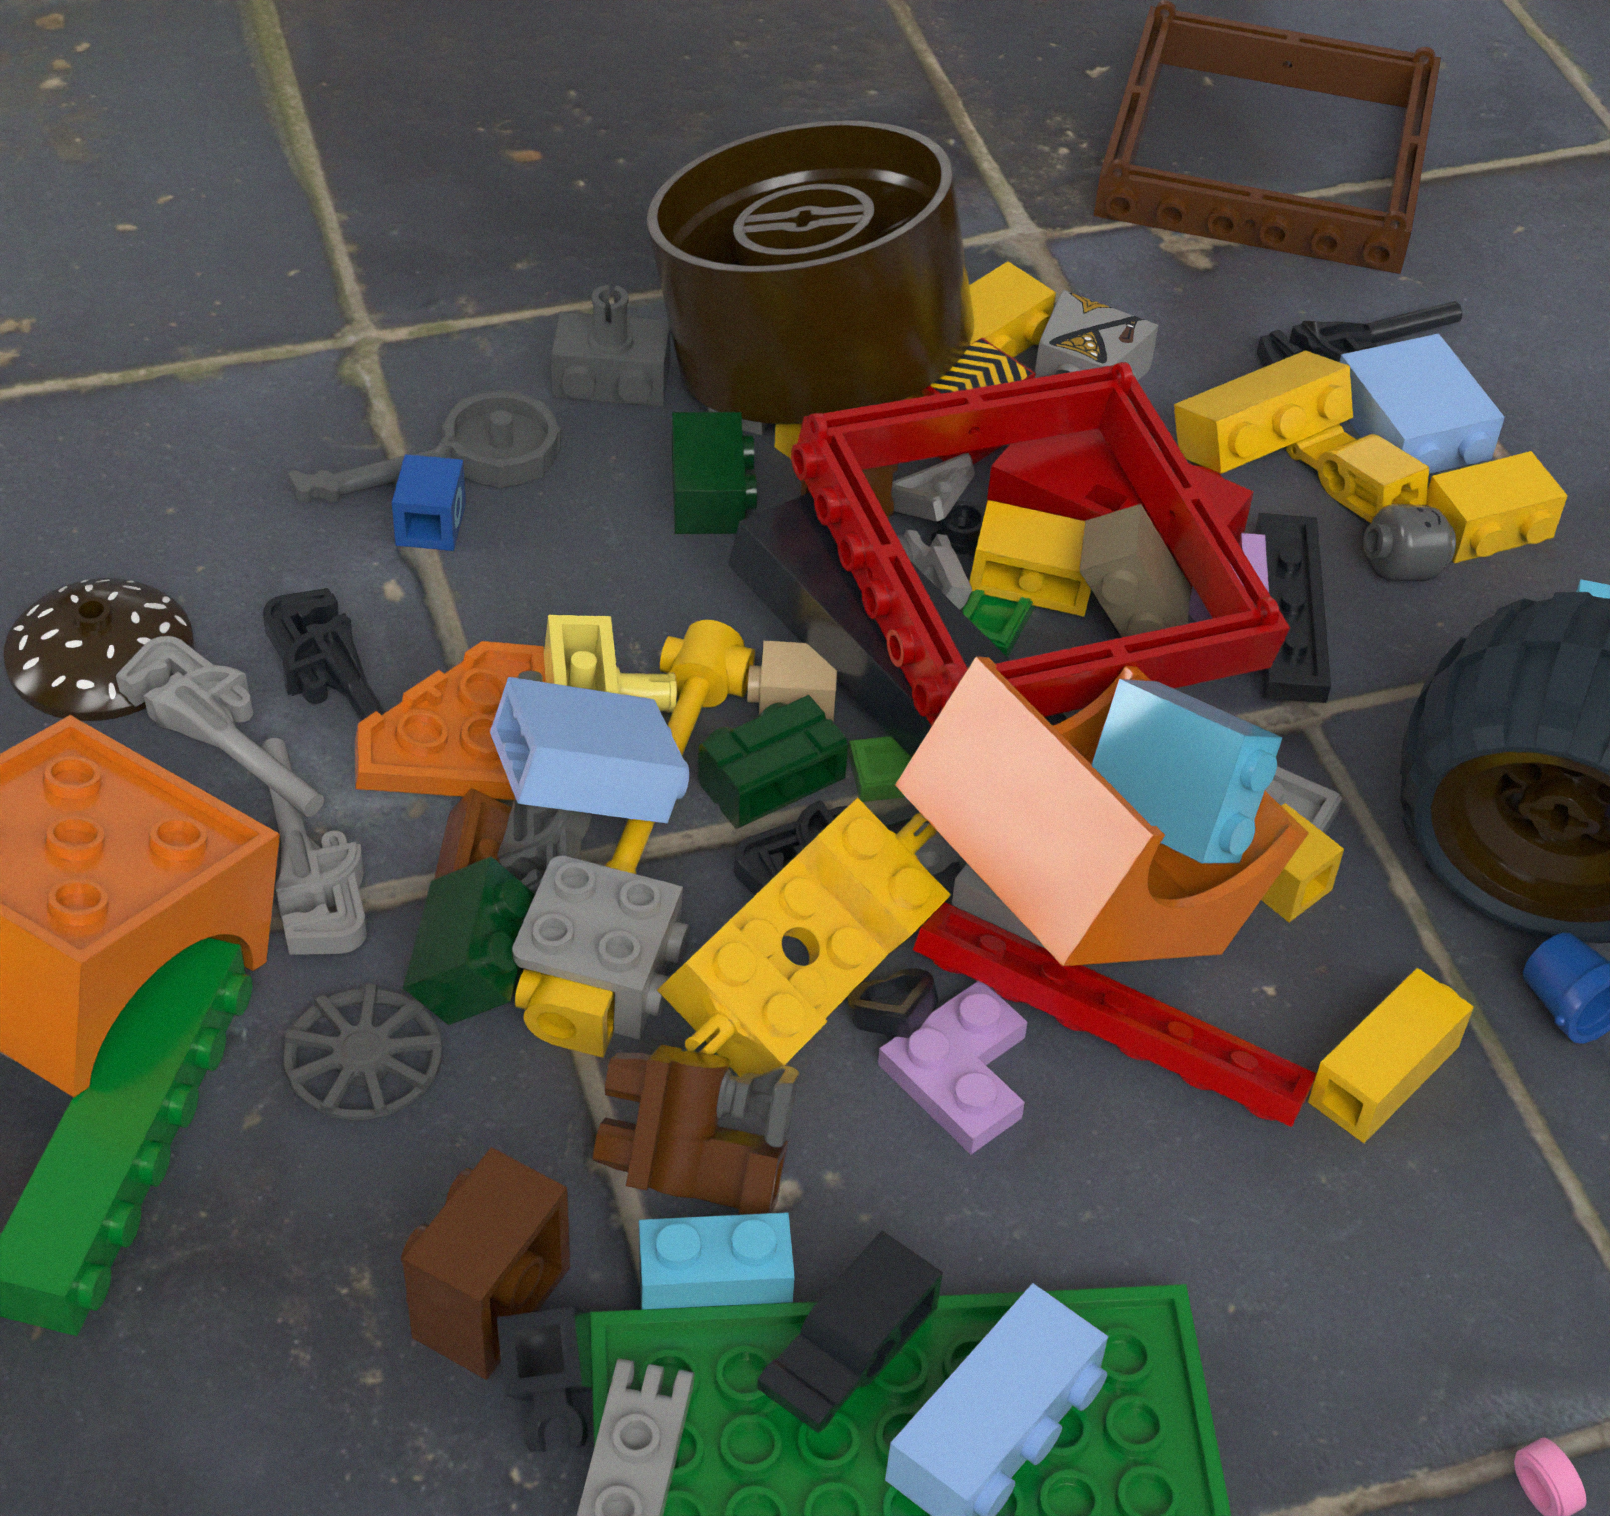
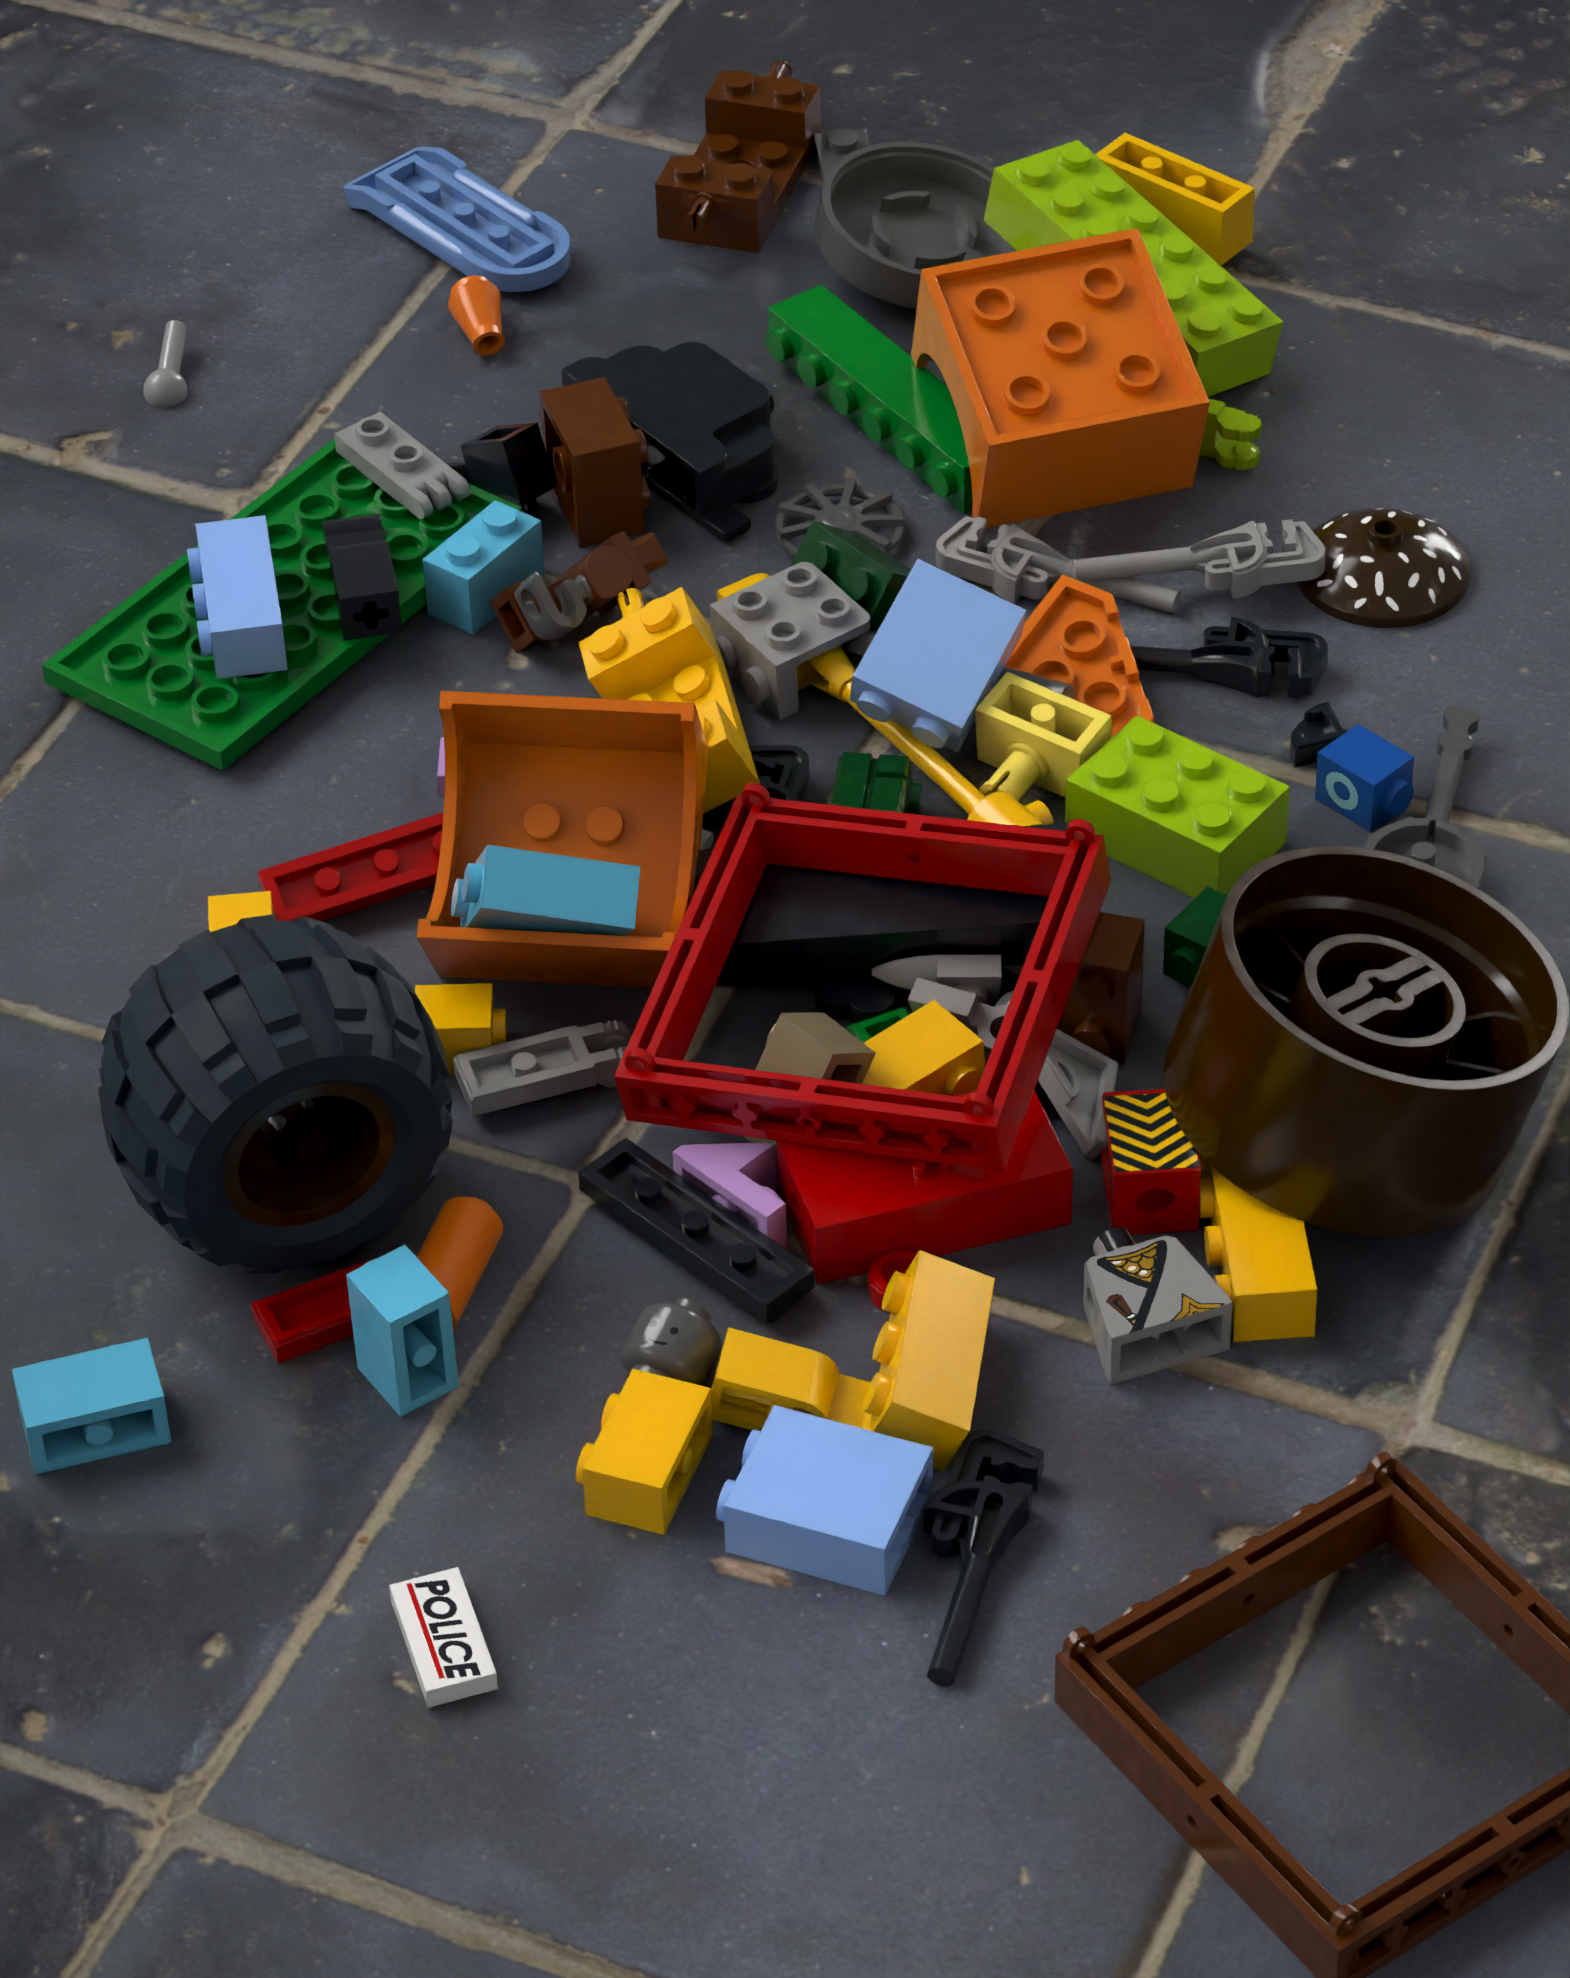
camera: 135 degrees right, 5 degrees down
none -> black brick [561,342,779,542]
none -> lime brick [1065,715,1290,898]
none -> black tile [1290,702,1347,768]

